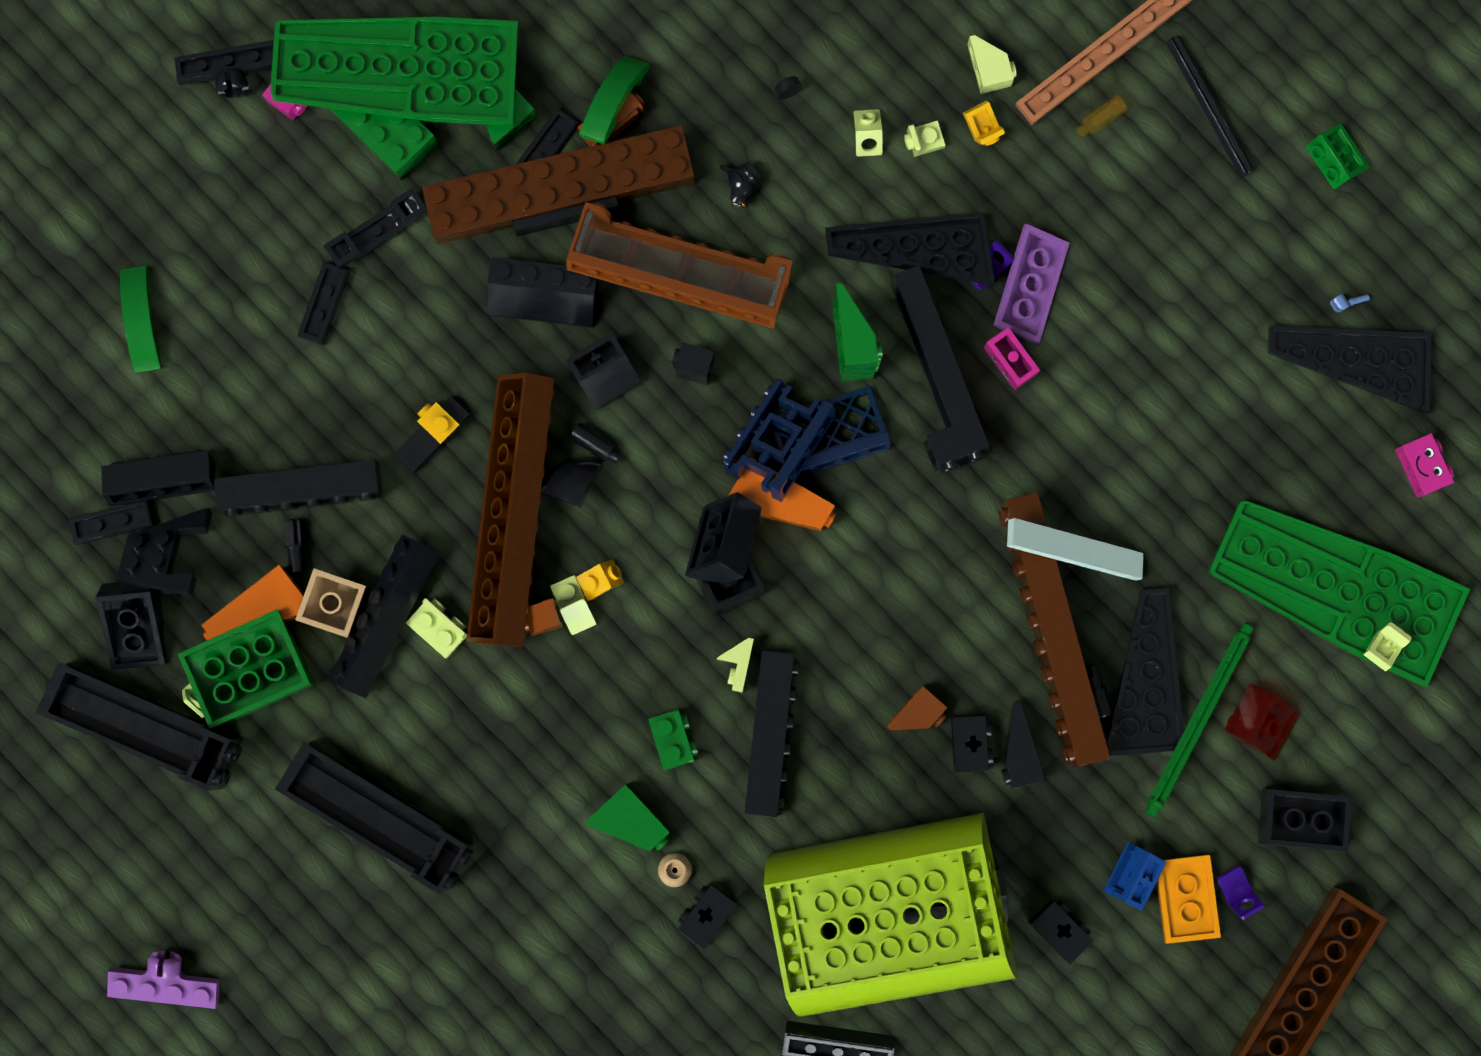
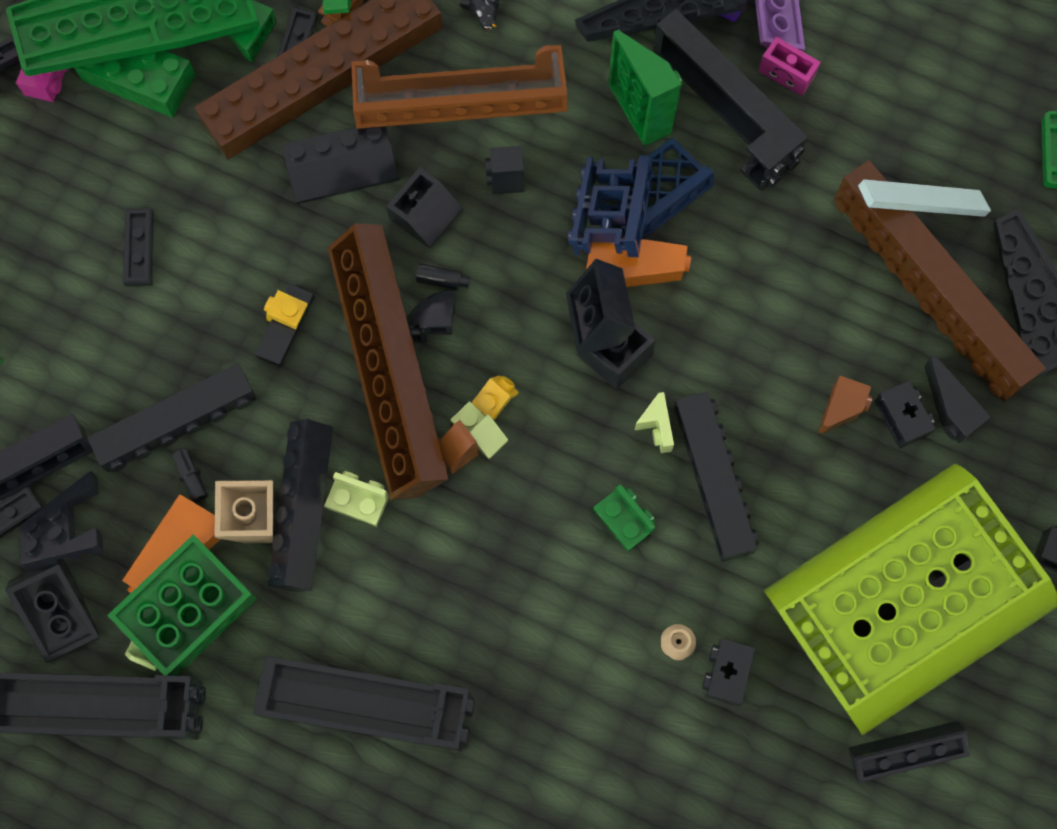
camera: 25 degrees left, 10 degrees down
black slope [323,188,427,268] -> none
black tile [512,197,620,237] -> none
green slope [586,784,671,851] -> none

